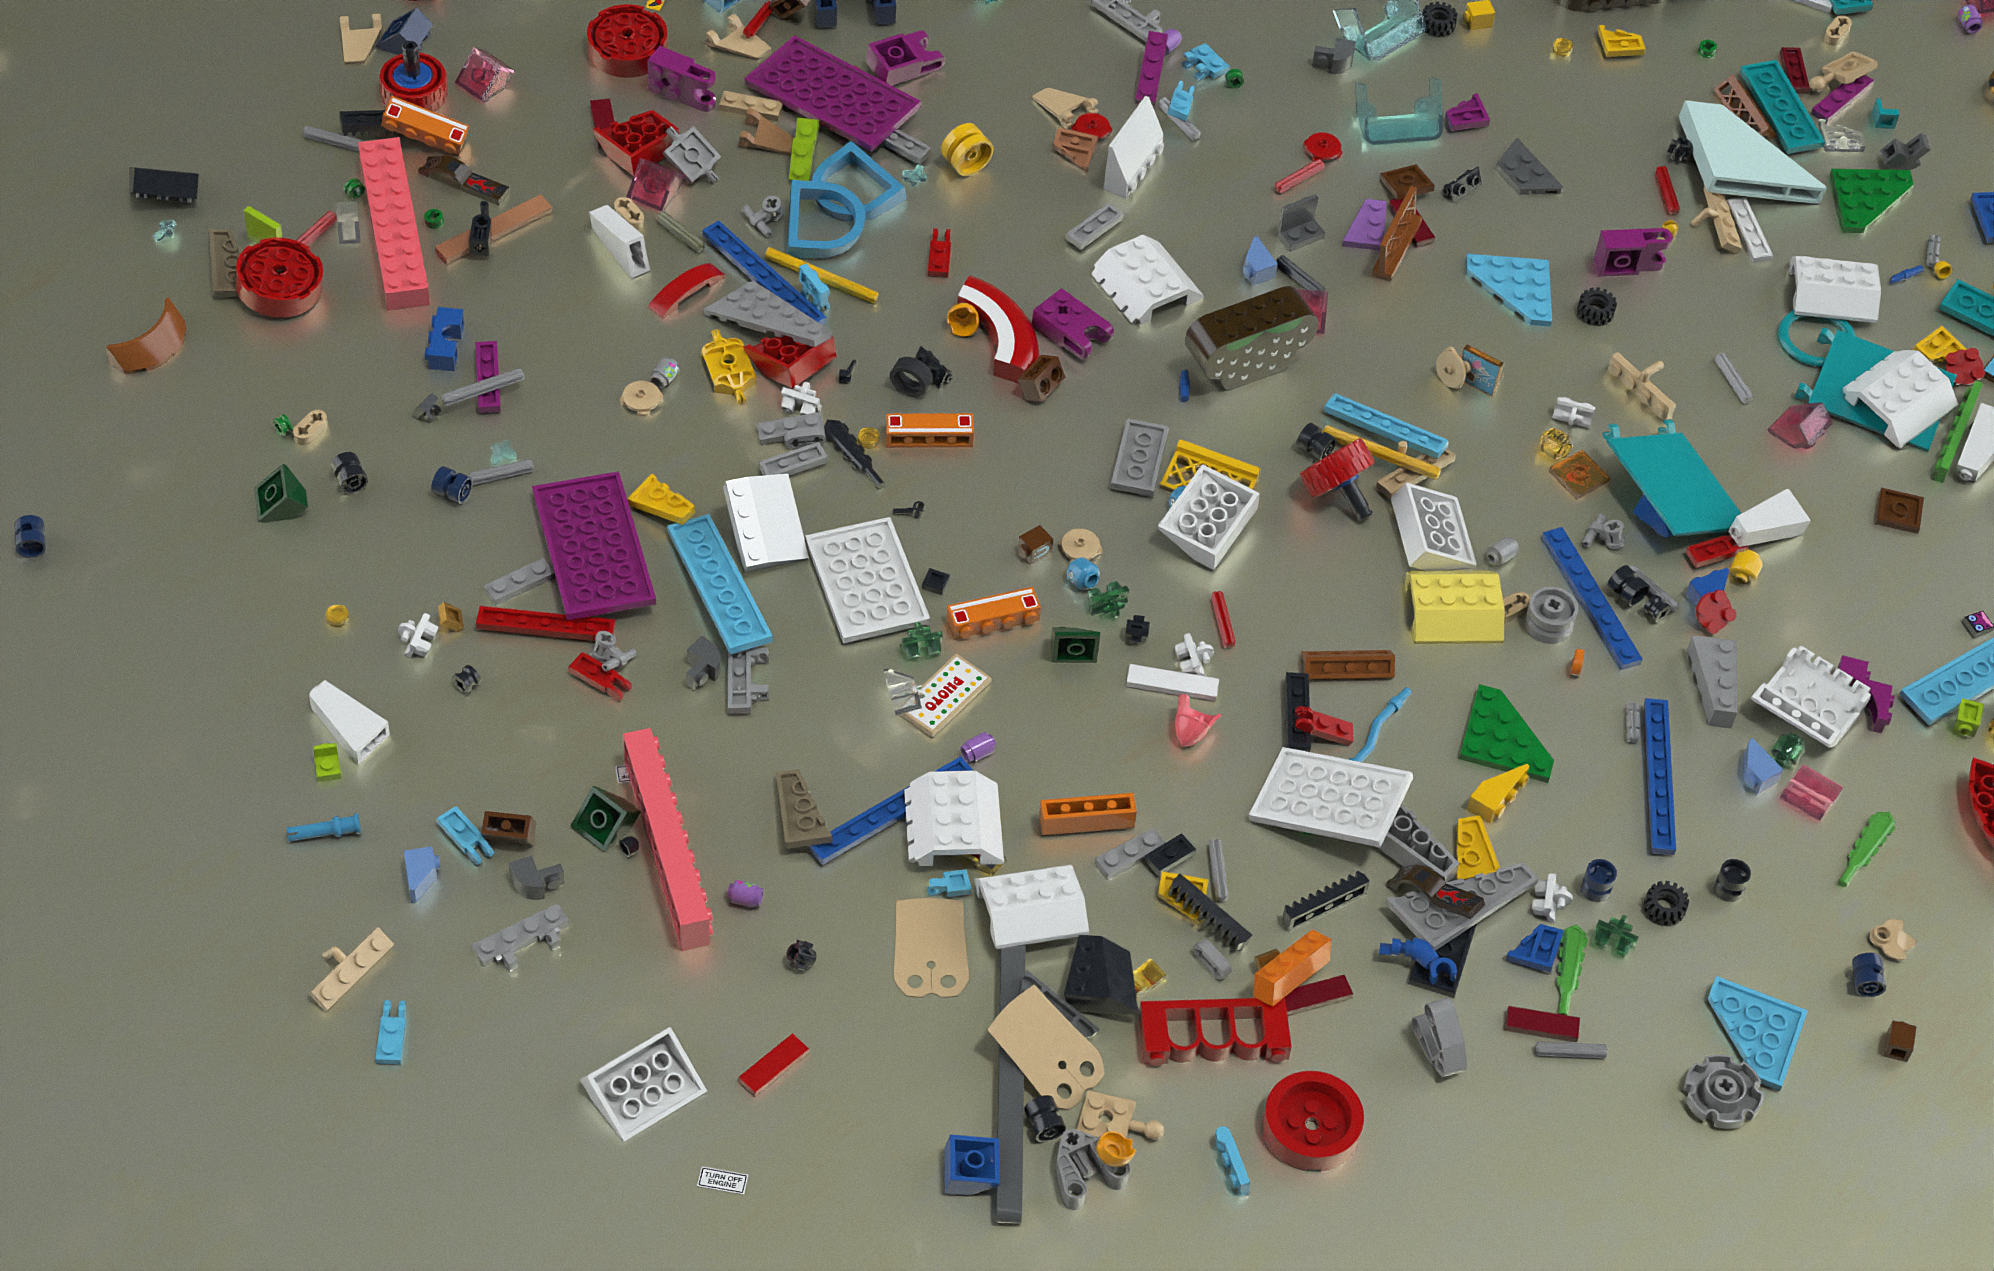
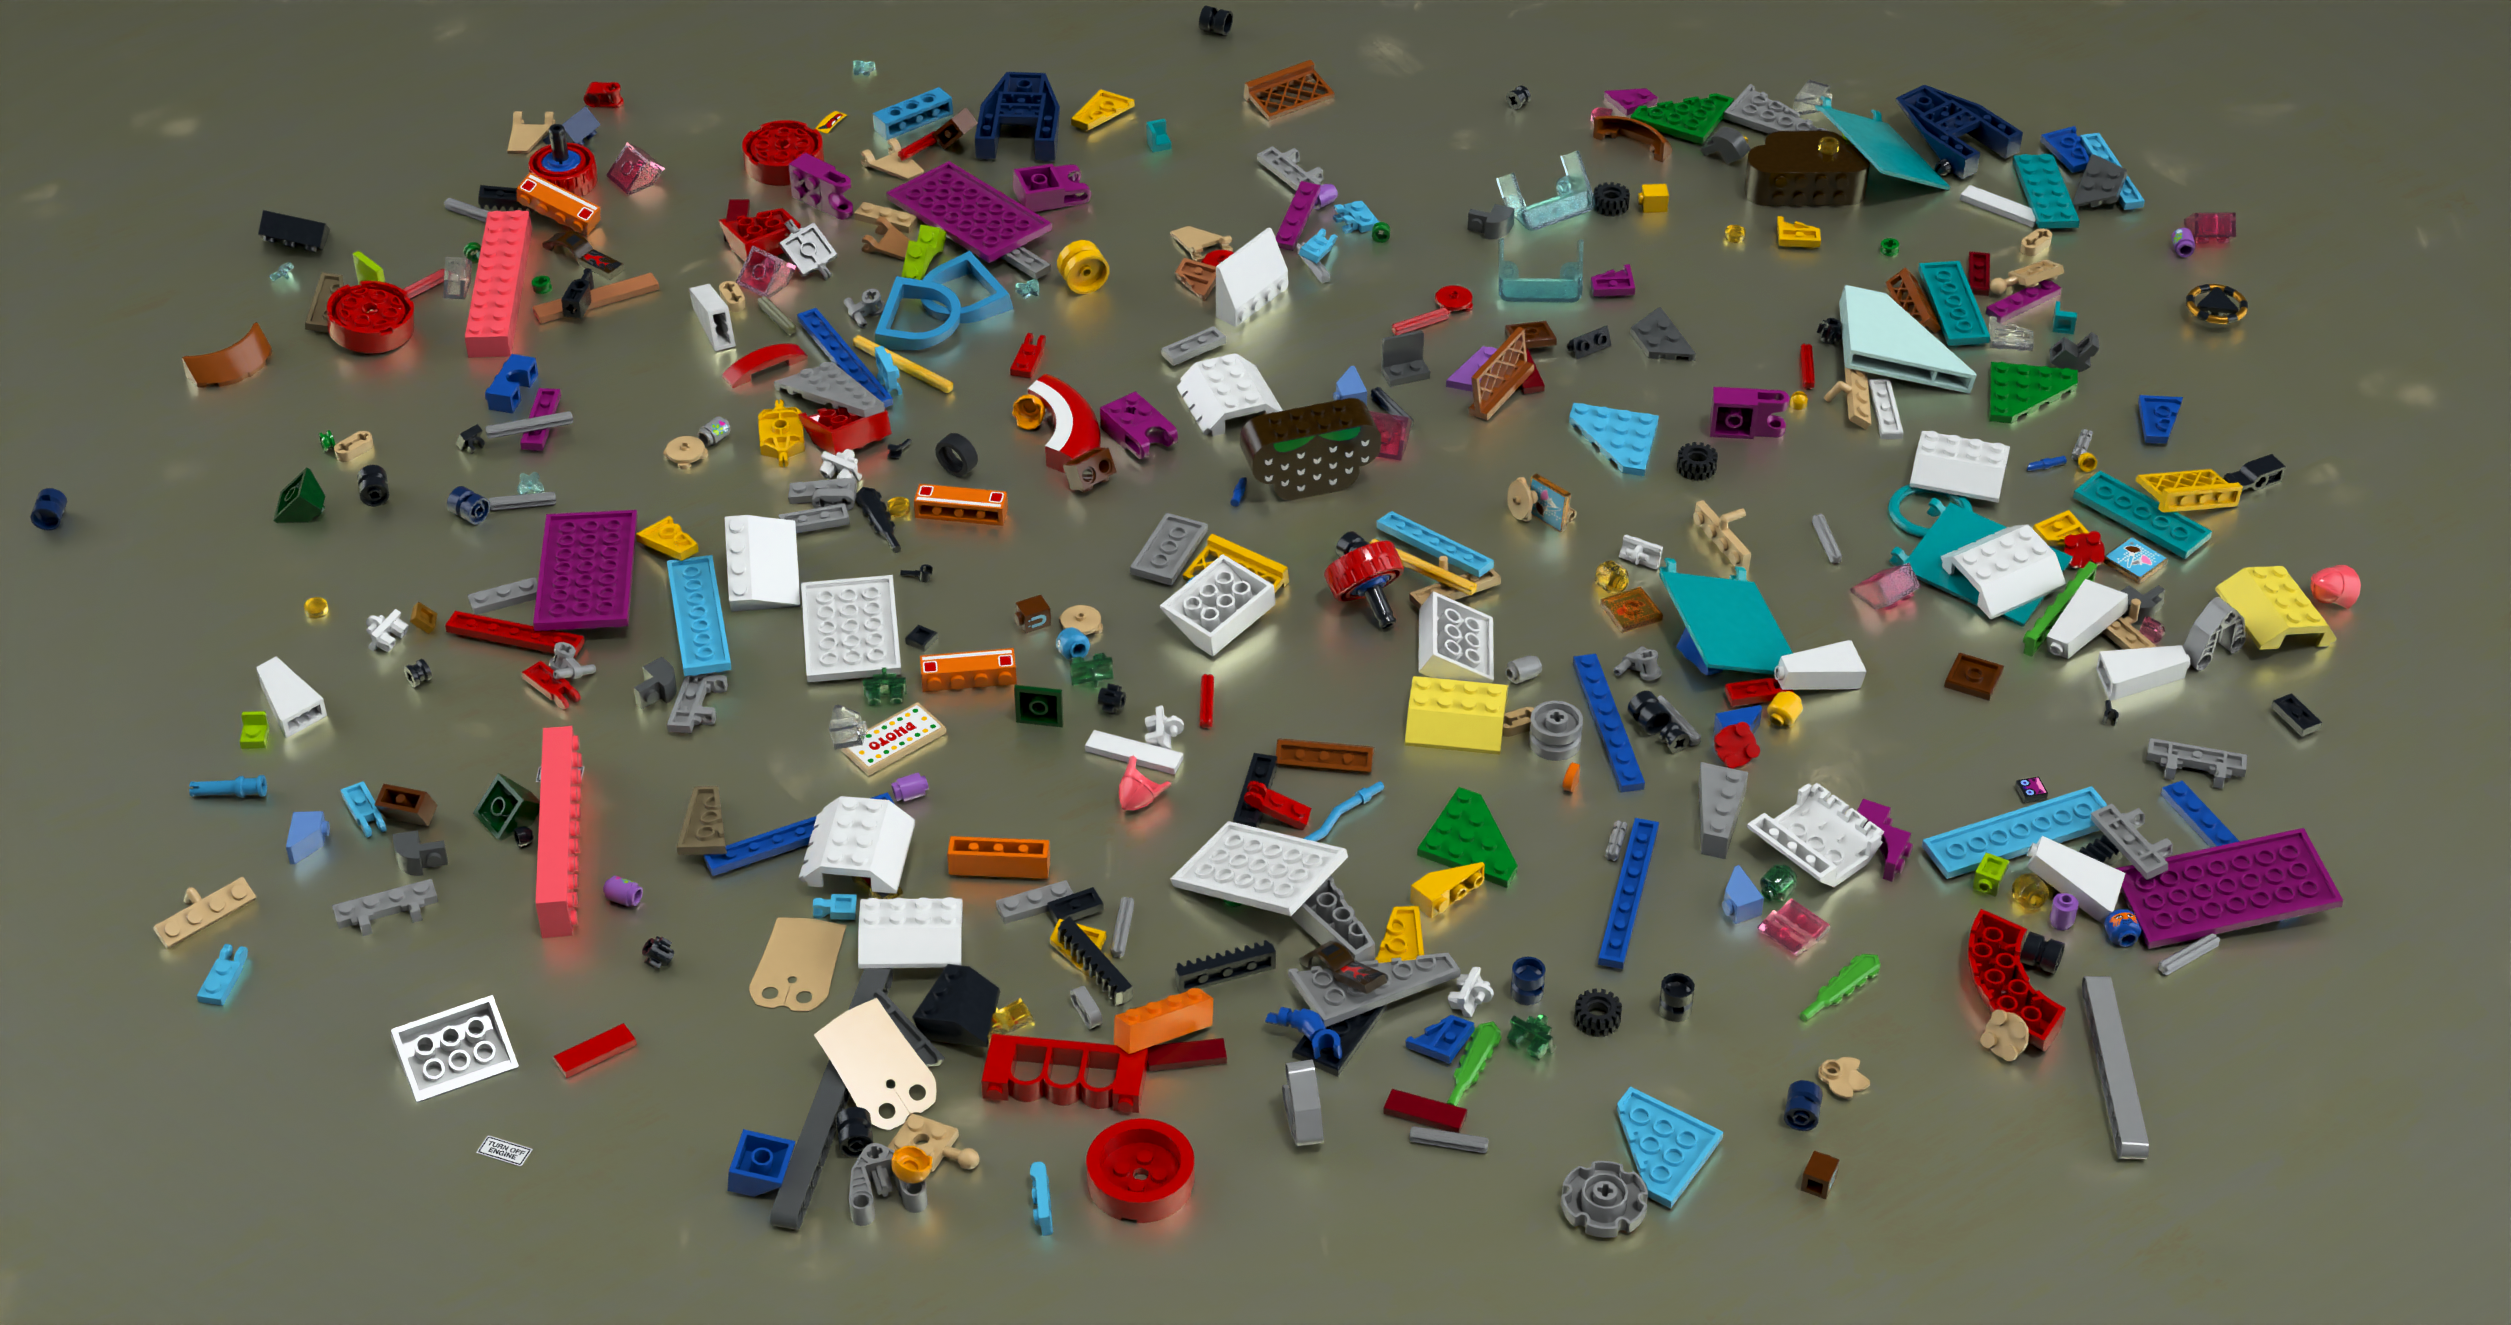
camera: 15 degrees right, 10 degrees down
black hinge [915,346,954,389] -> none

